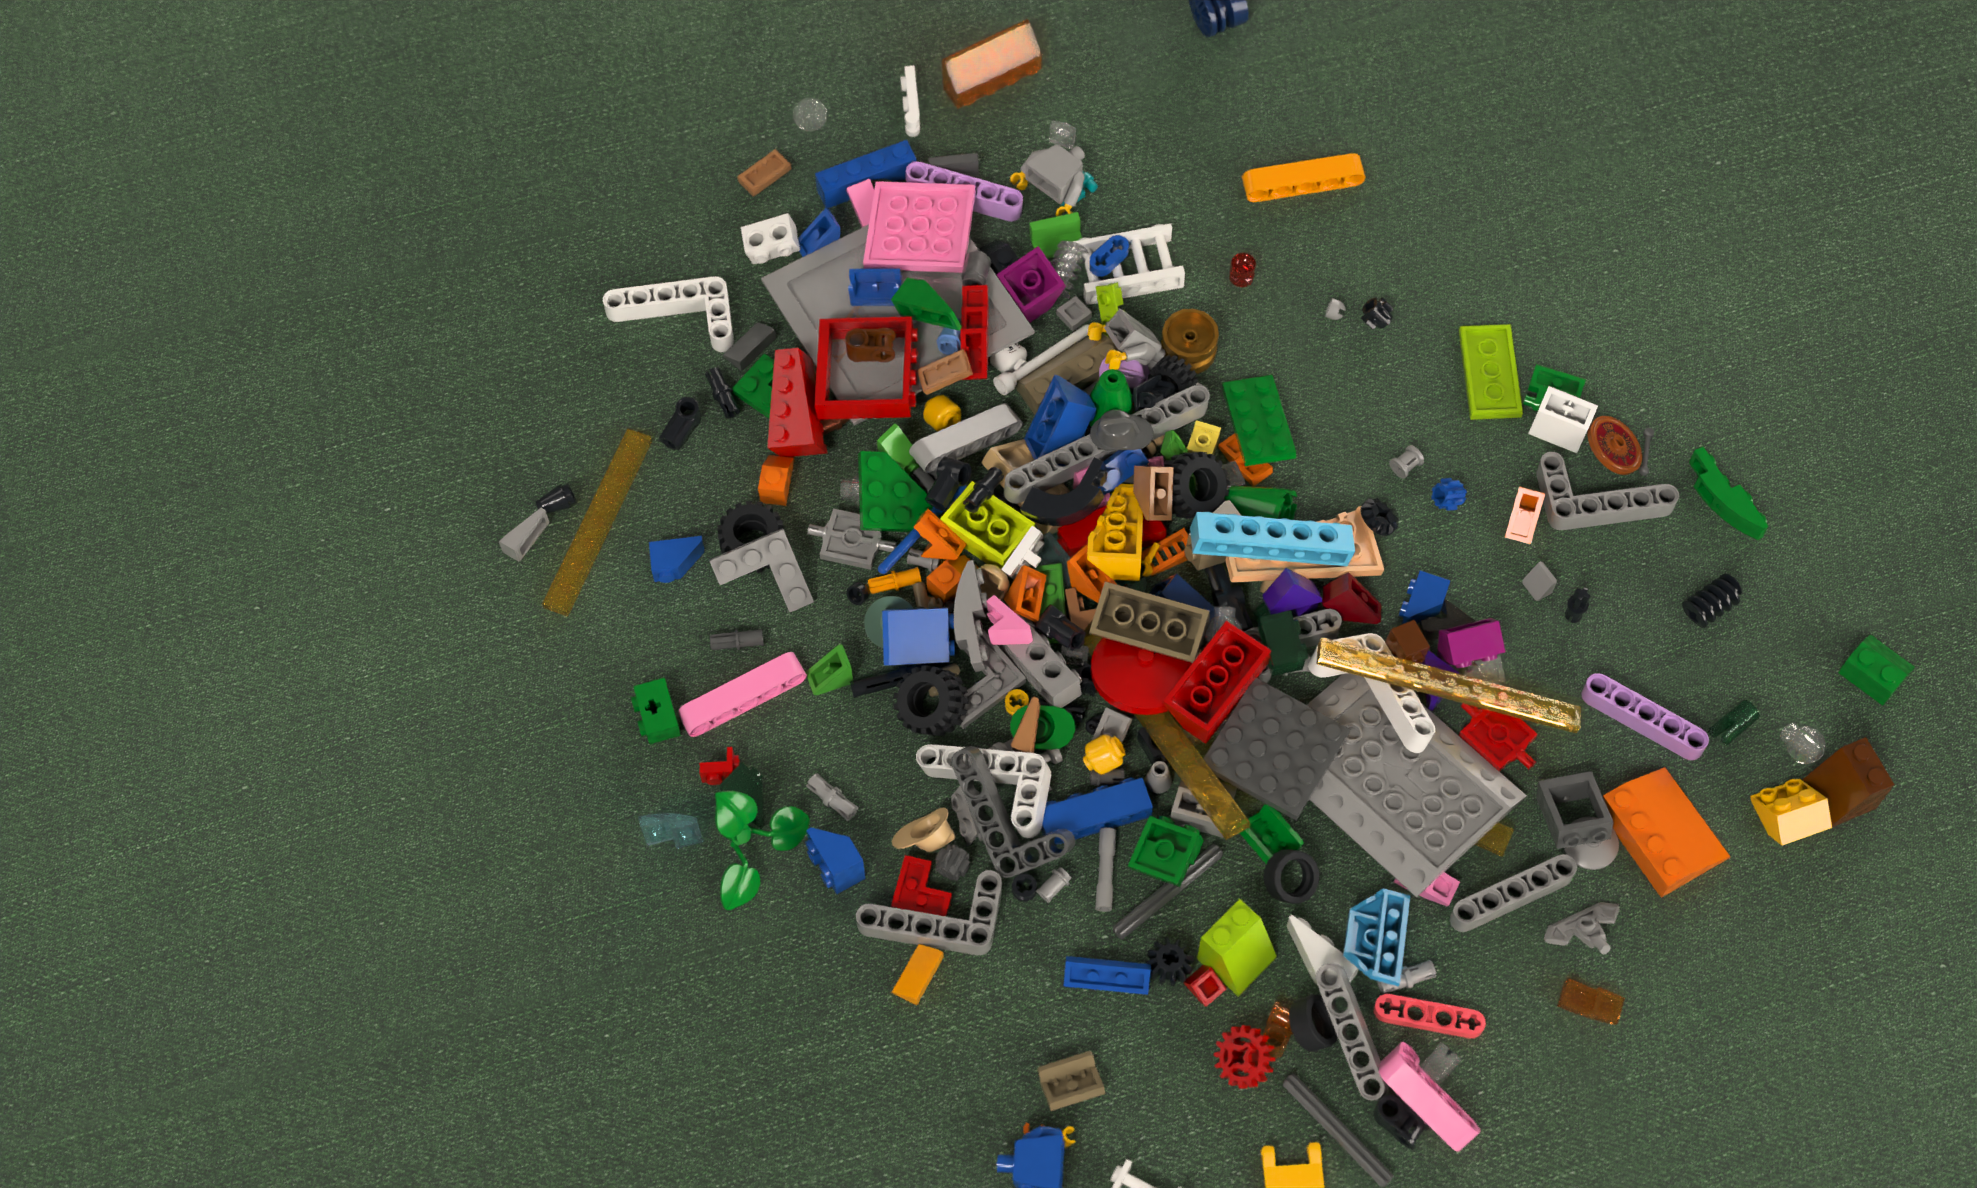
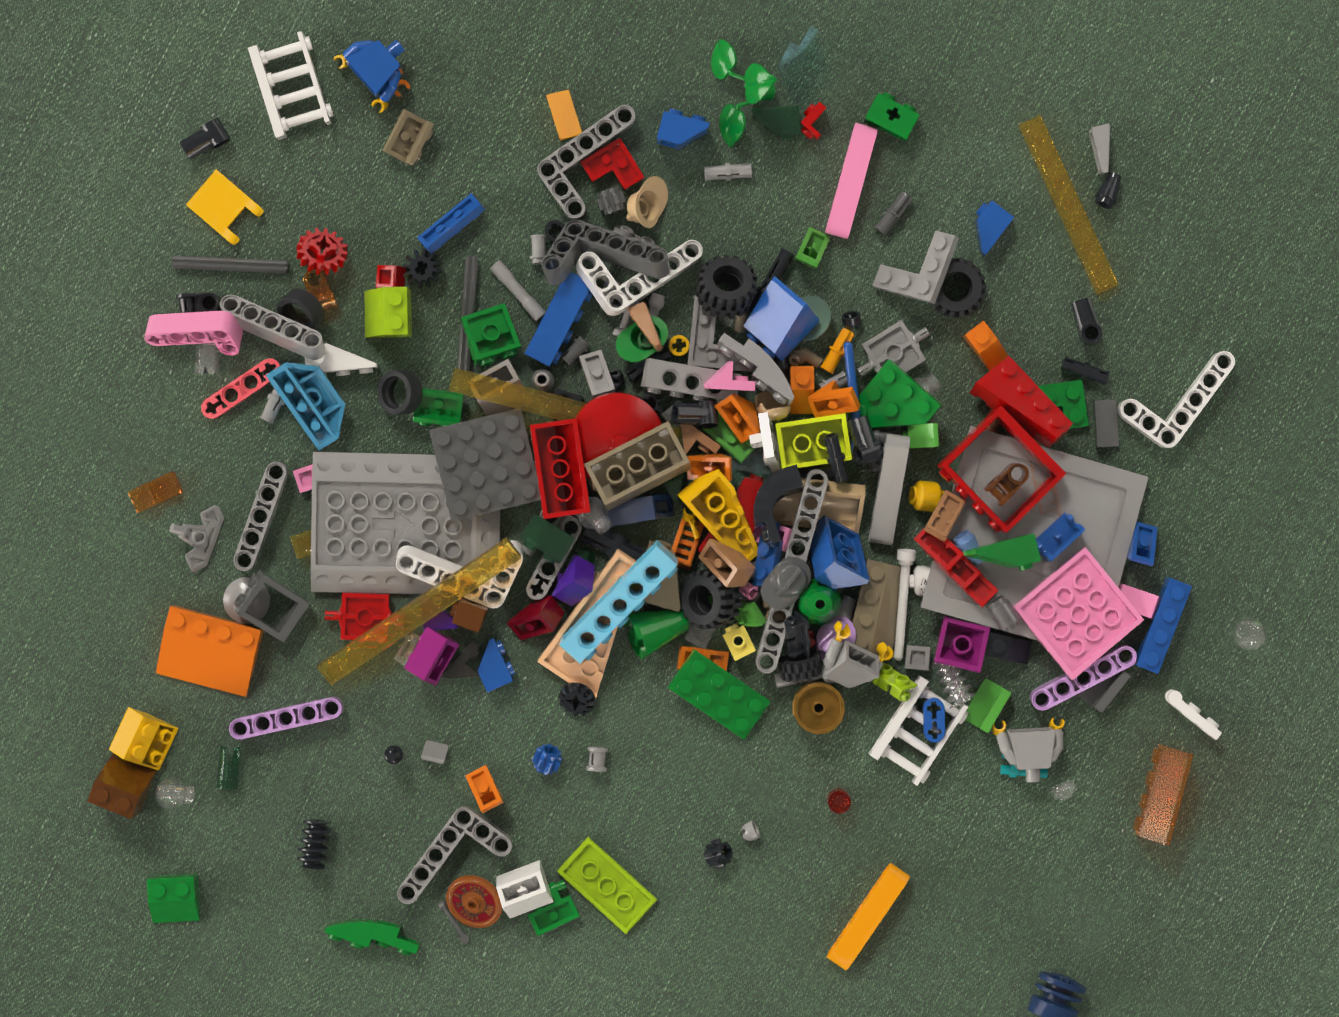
camera: 135 degrees right, 25 degrees up
medium nougat plate [737,149,792,197] -> none
white brick [741,213,800,264] -> none
yellow head [1083,734,1126,775] -> none

